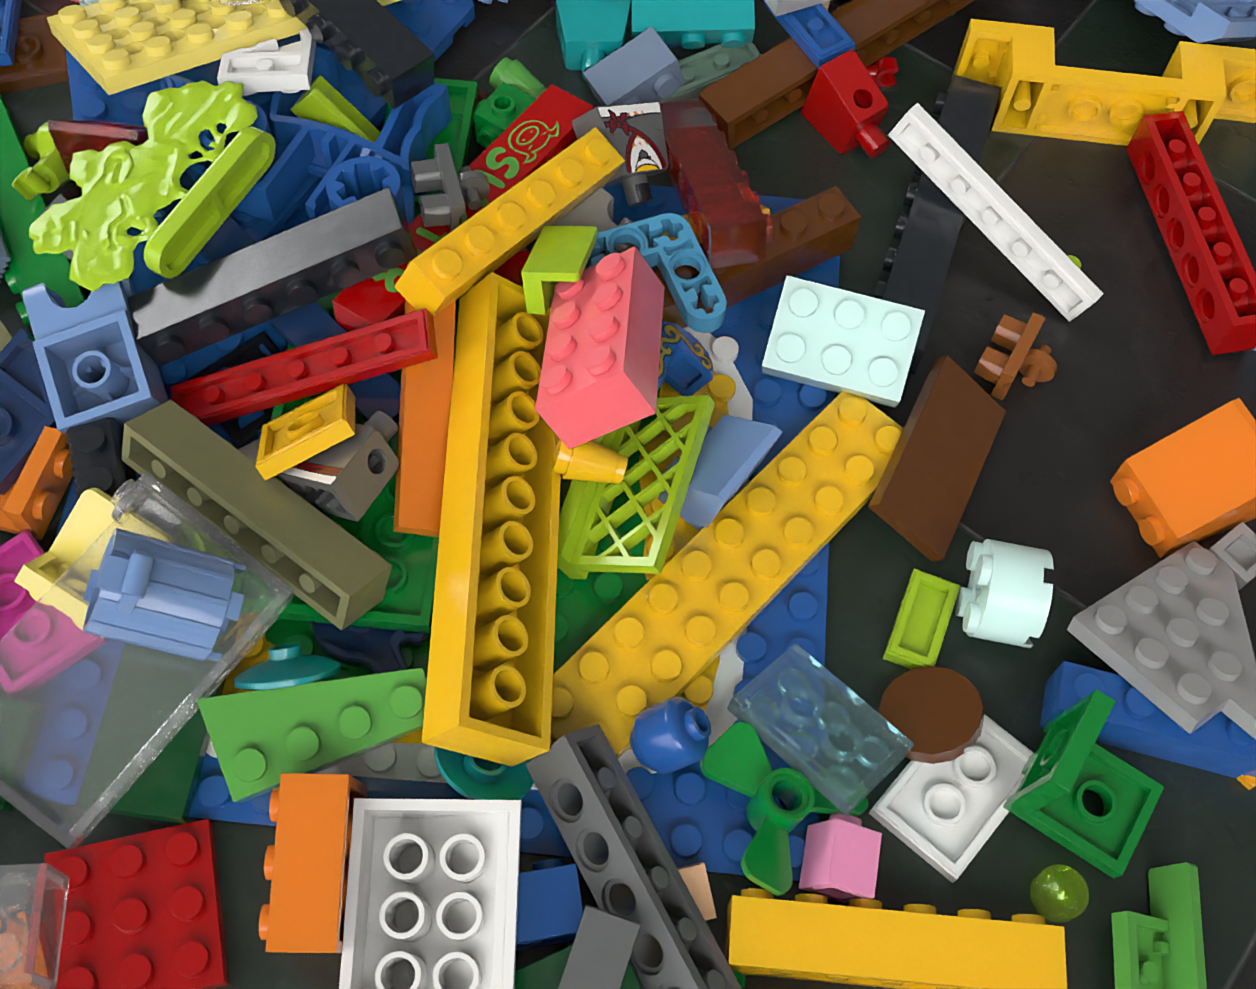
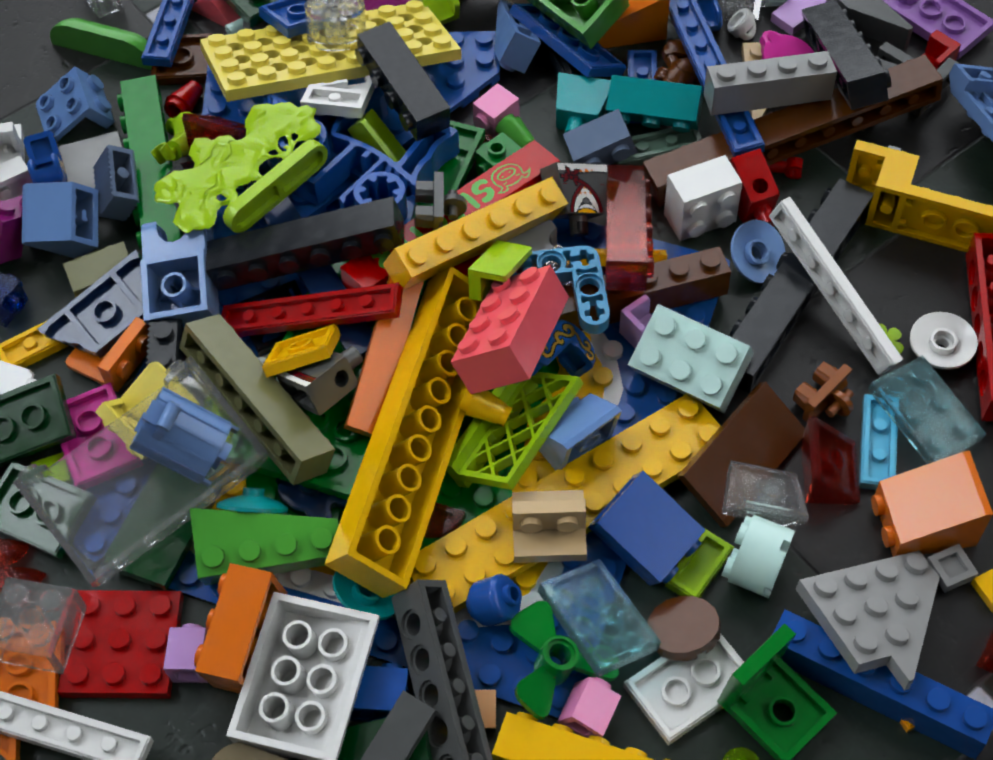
camera: 20 degrees right, 5 degrees down
none -> lavender brick [163,623,208,683]
none -> red cone [164,80,203,118]
none -> clear red tile [424,502,466,538]
none -> bright pink brick [473,83,520,137]
none -> tan bracket [512,490,587,563]
none -> blue brick [588,471,705,586]
none -> lavender panel [619,294,652,349]
none -> white brick [664,155,743,241]
none -> clear slope [722,460,809,527]
none -> light blue dish [731,220,786,284]
none -> clear red slope [802,416,860,505]
none -> medium azure tile [859,394,898,490]
none -> clear light blue plate [868,355,987,464]
none -> white dish [910,312,978,369]

